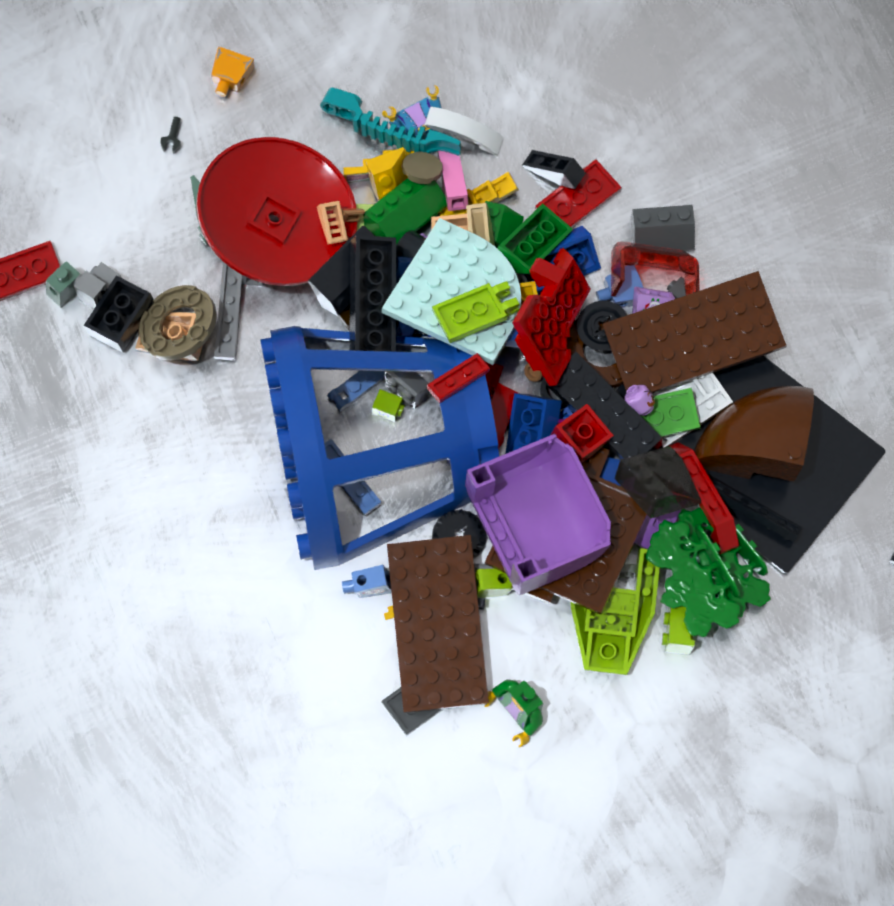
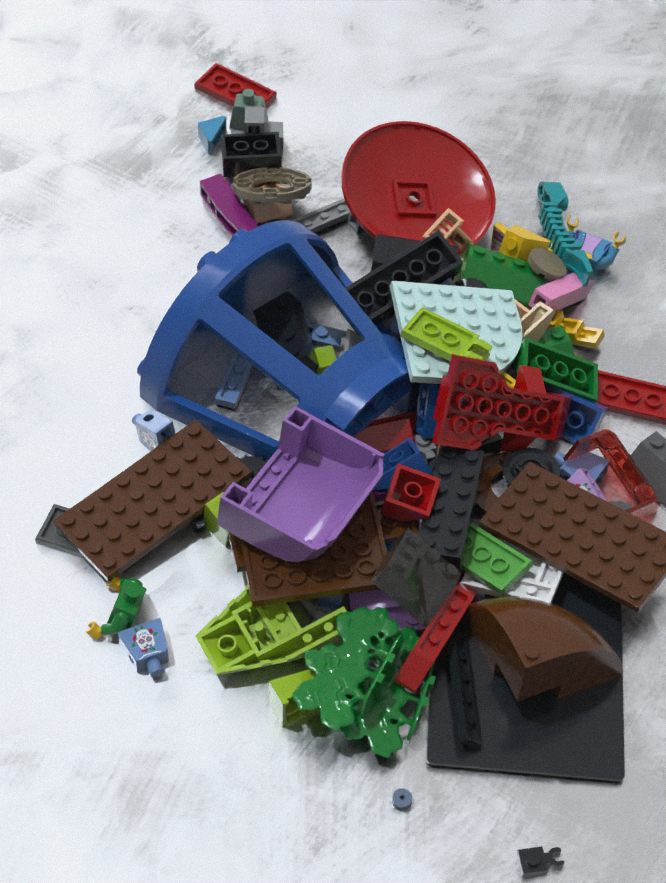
camera: 55 degrees right, 20 degrees down
pearl dark grey bar [160,116,181,154] -> none
light orange torso [211,46,255,97] -> none
white slope [424,107,503,156] -> none
red tile [427,353,490,403] -> none
black slope [522,150,586,189] -> none
lavender head [624,385,655,416] -> none
none -> medium blue torso [117,618,169,678]
none -> dark azure slope [198,116,227,155]
none -> magenta slope [199,173,258,236]
none -> black brick [253,291,319,370]
none -> sand blue piece [392,788,412,811]
none -> light grey plate [413,434,437,465]
none -> blue slope [415,383,439,439]

